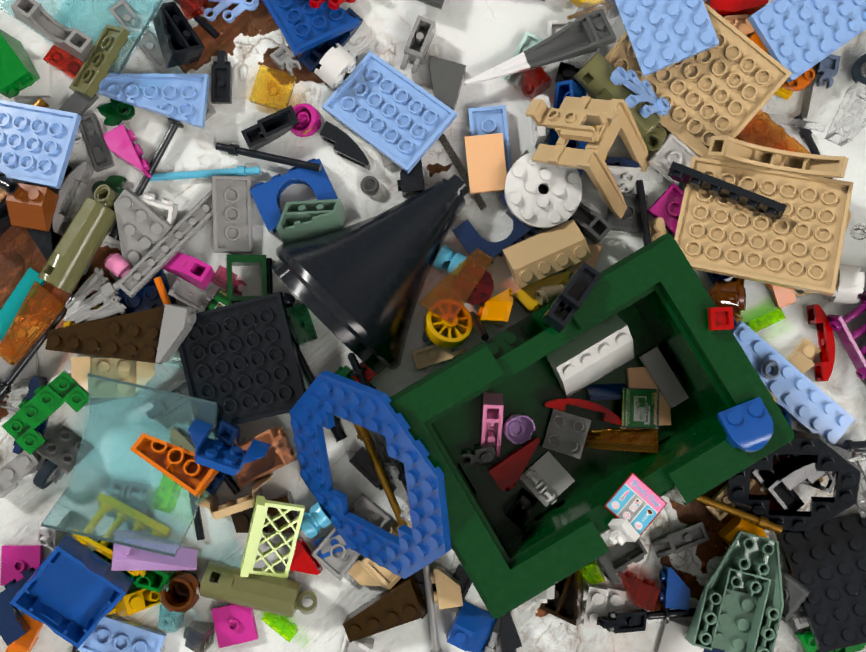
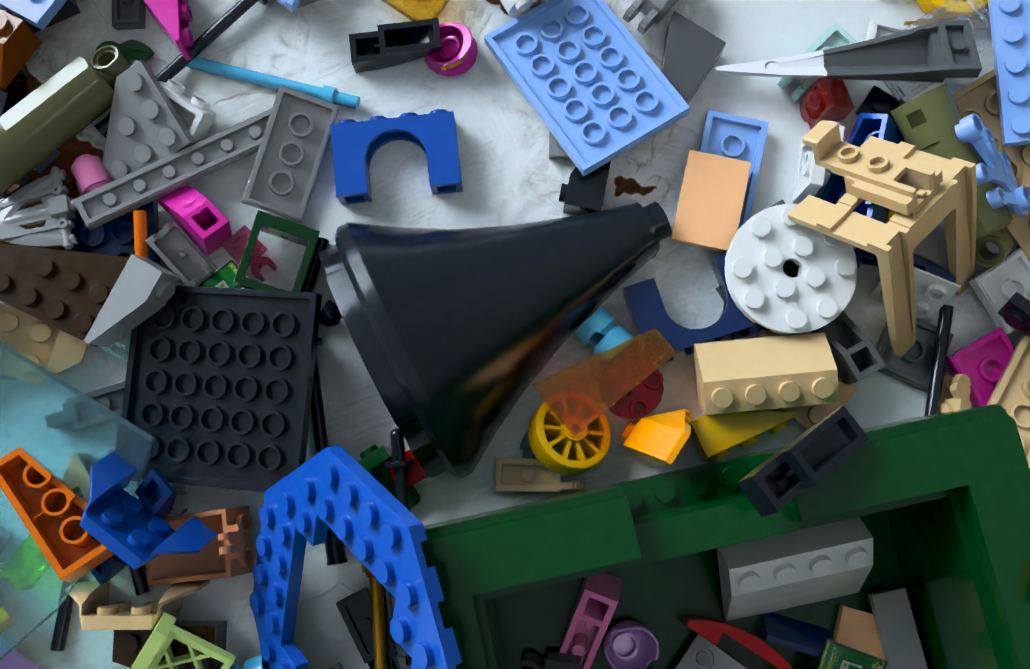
camera: 20 degrees right, 5 degrees down
light grey slope [52,162,94,235] -> none
black bar [215,142,322,172] -> none
sand green wedge [276,199,347,244] -> none
clear green hinge [287,303,318,347] -> none
black slope [320,121,371,170] -> none
dark grey plate [360,176,379,195] -> none
clear smoke bar [438,133,487,210] -> none
black bar [470,311,489,341] -> none
dark tan cone [535,284,564,305] -> none

